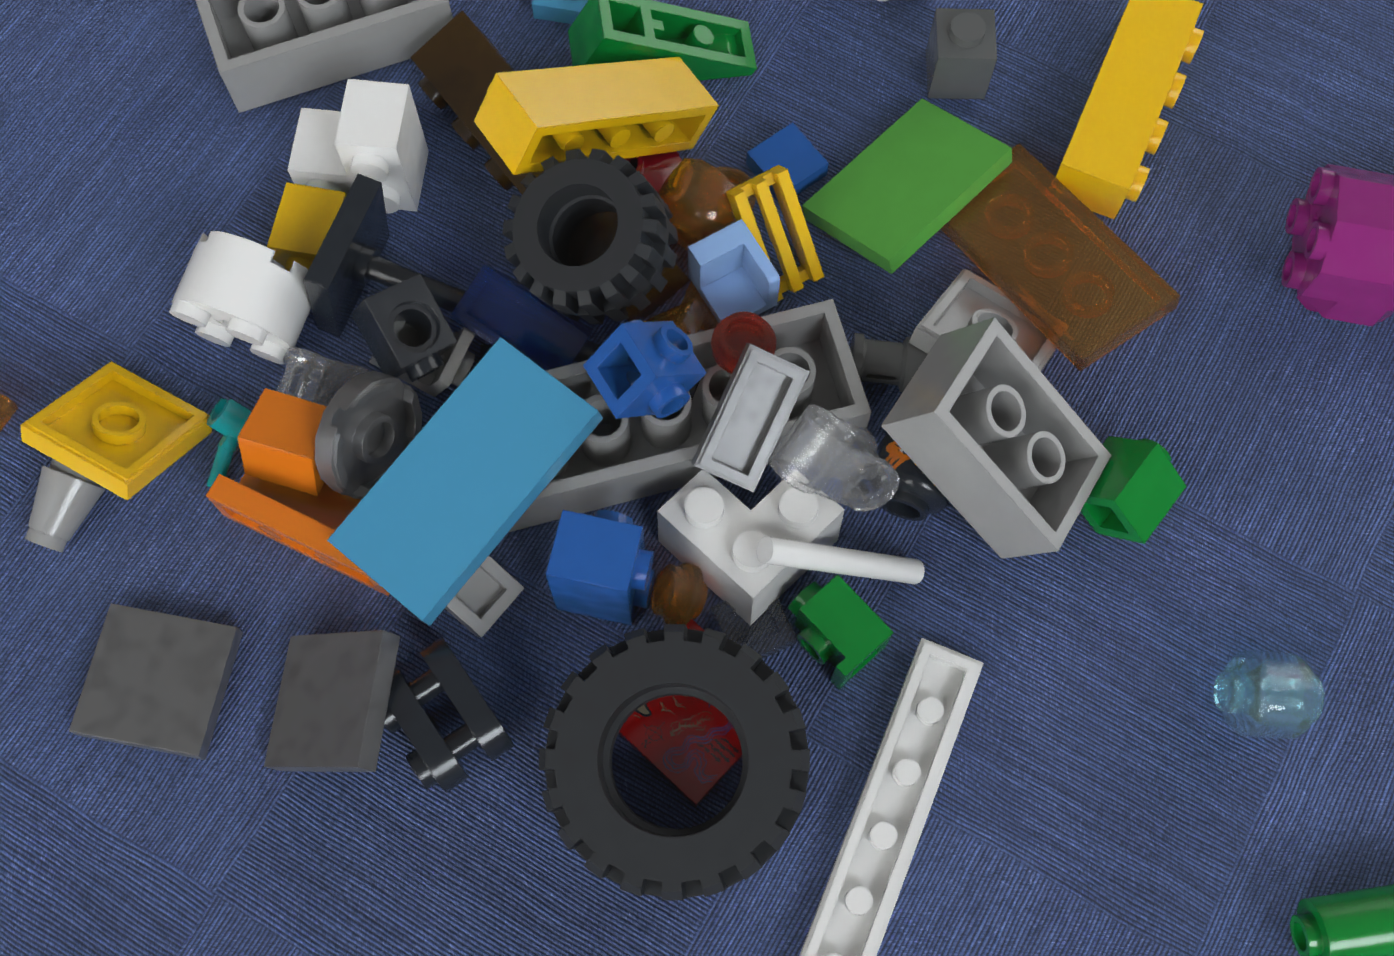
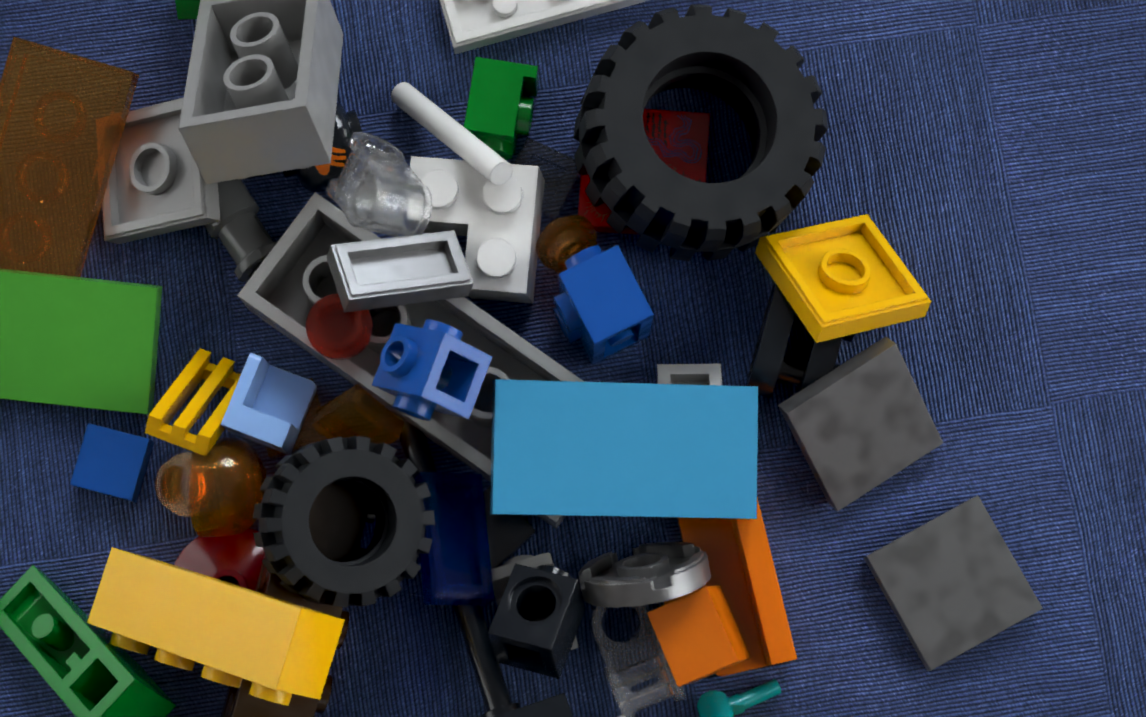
camera: 130 degrees left, 10 degrees up
none -> yellow tile [755,214,932,343]

